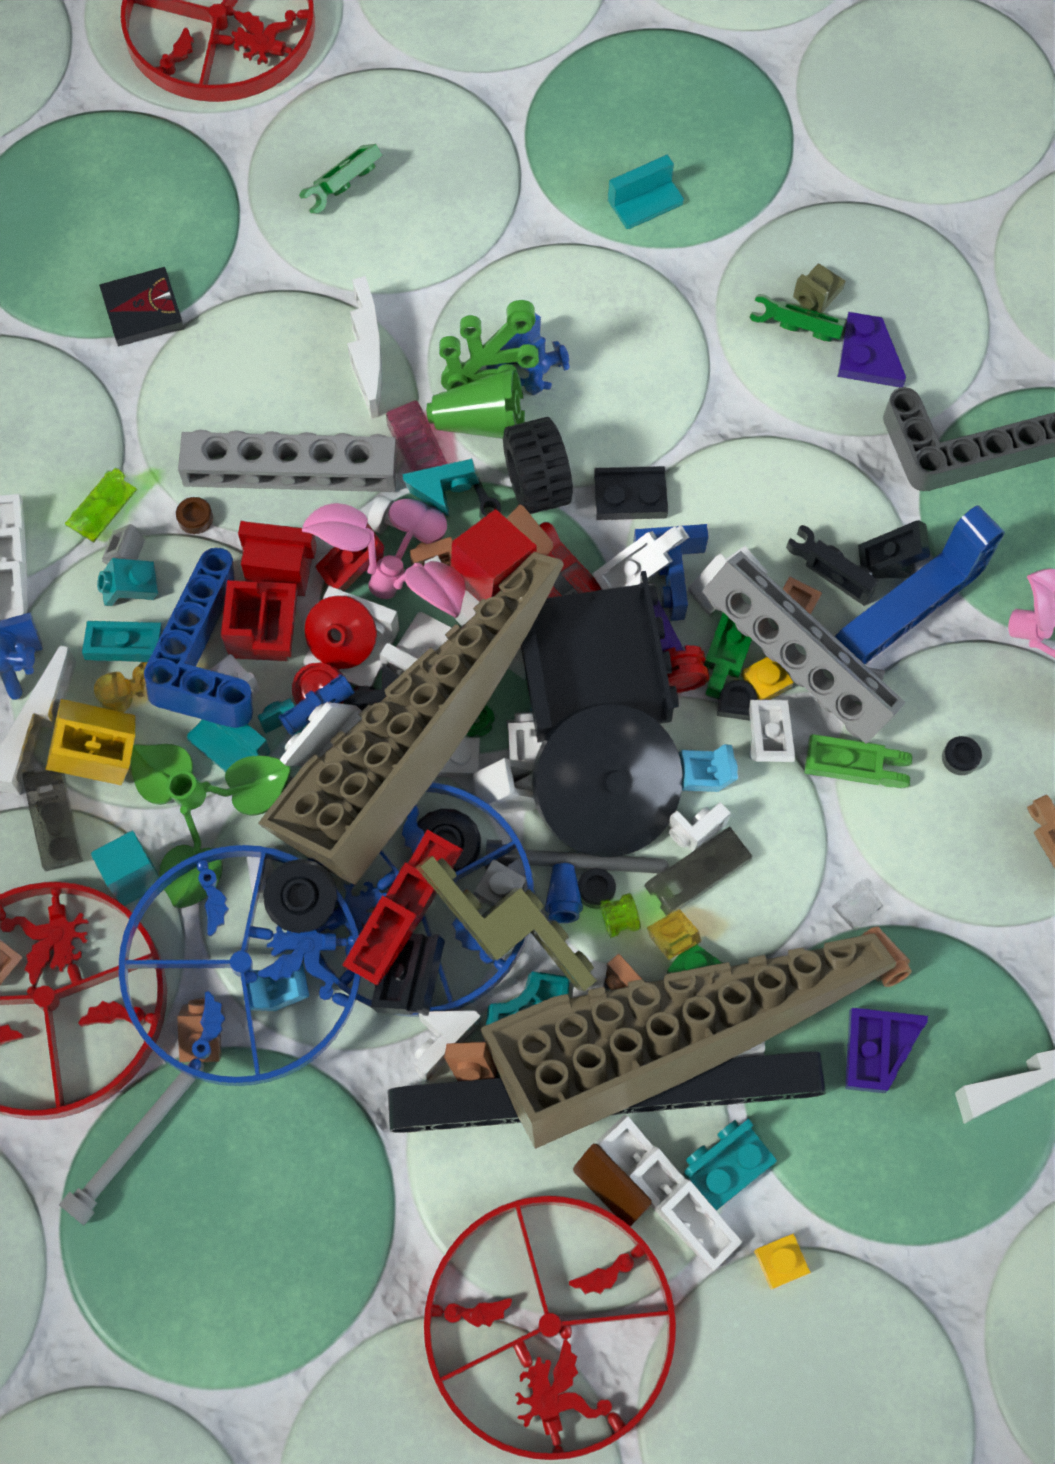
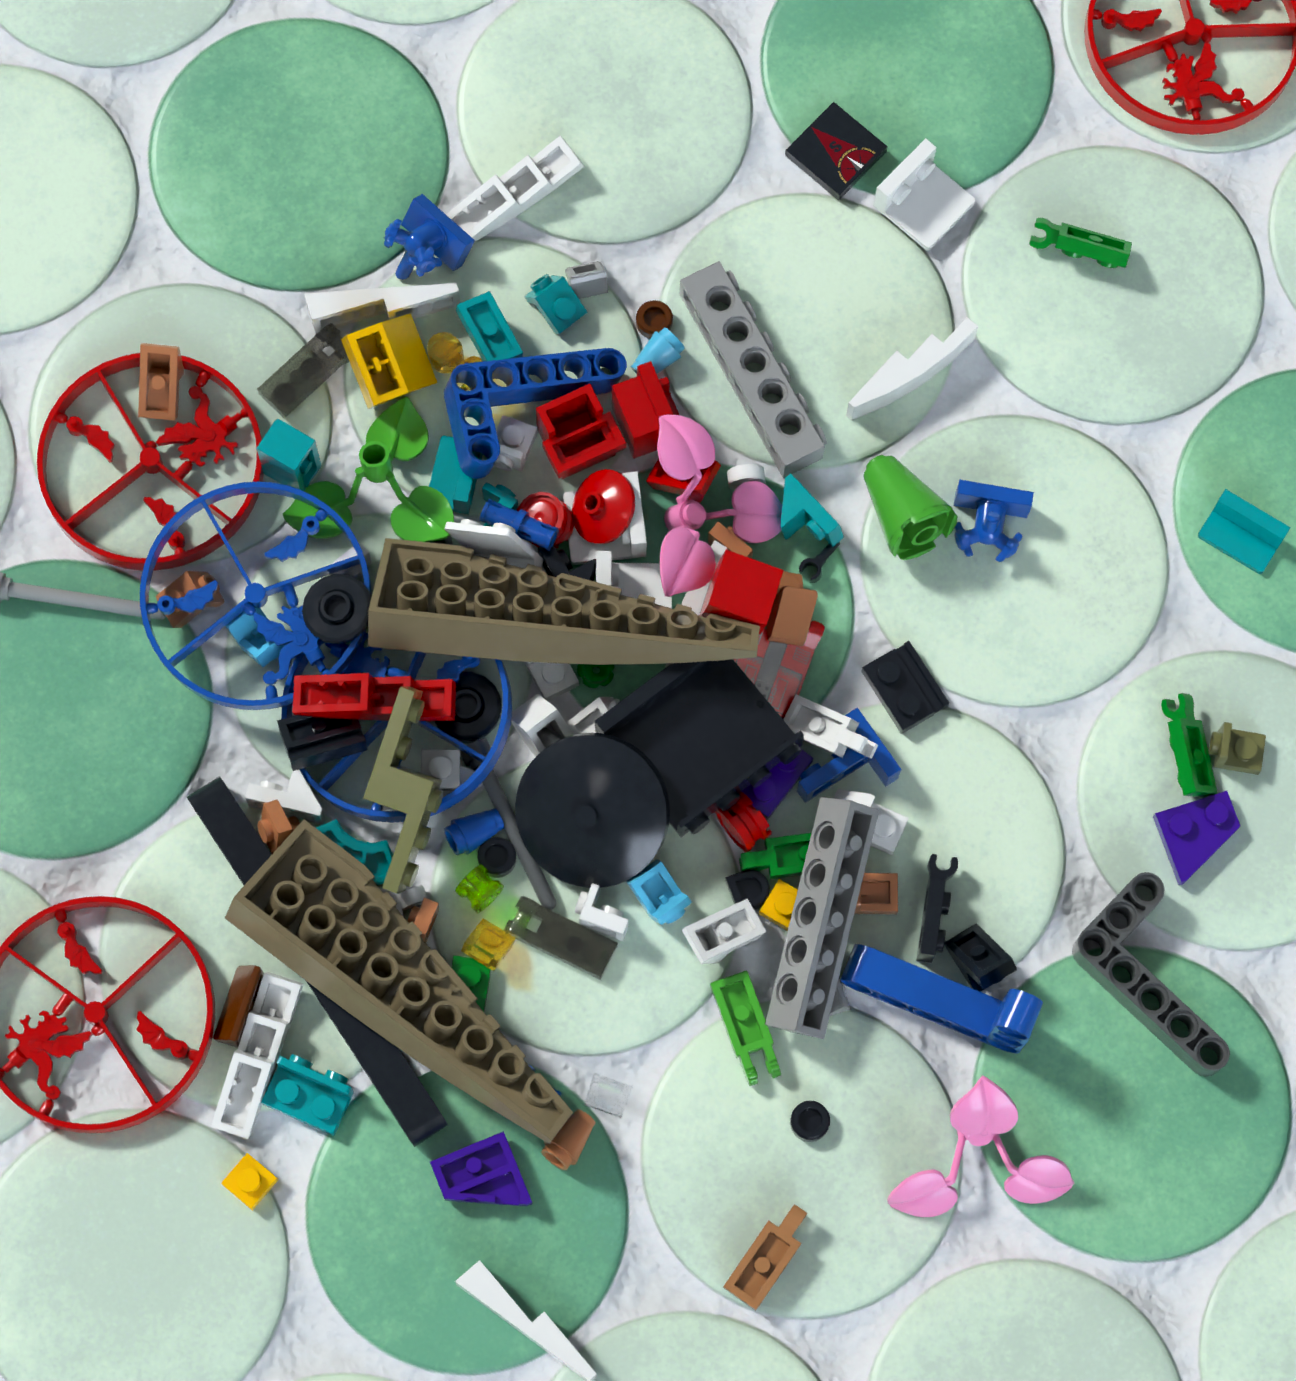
camera: 60 degrees right, 5 degrees up
clear neon green hinge [65,468,137,543] -> none
clear pink slope [386,400,447,472] -> none
bright green plant [439,300,539,390] -> none
black tyre [503,416,573,514] -> none
none -> medium azure cone [630,327,685,374]
none -> white bracket [873,138,975,250]

